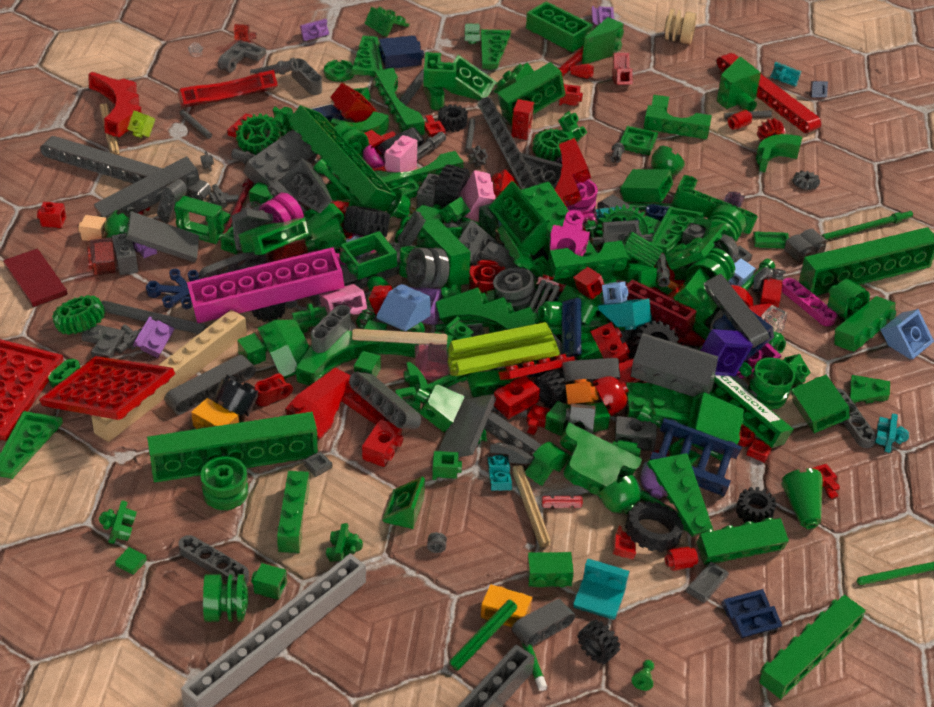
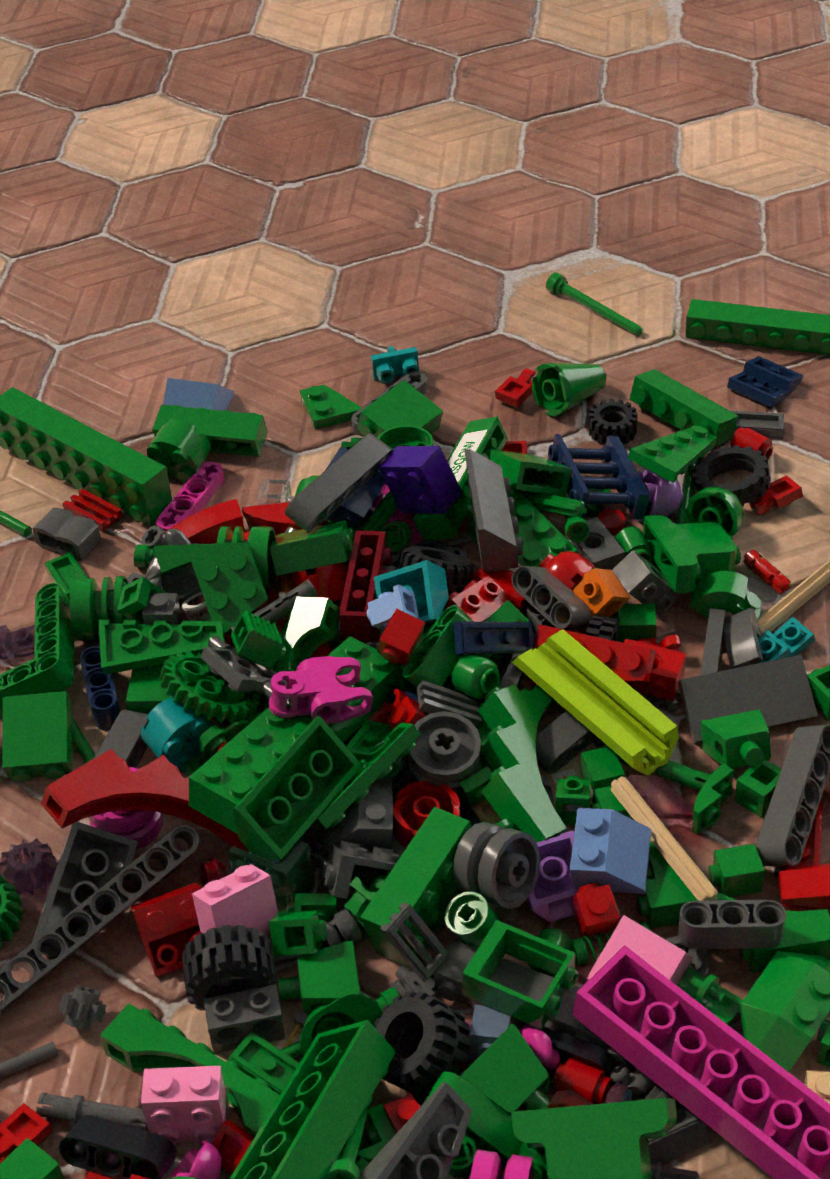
camera: 115 degrees left, 0 degrees up
green arch [548,240,628,279] -> none

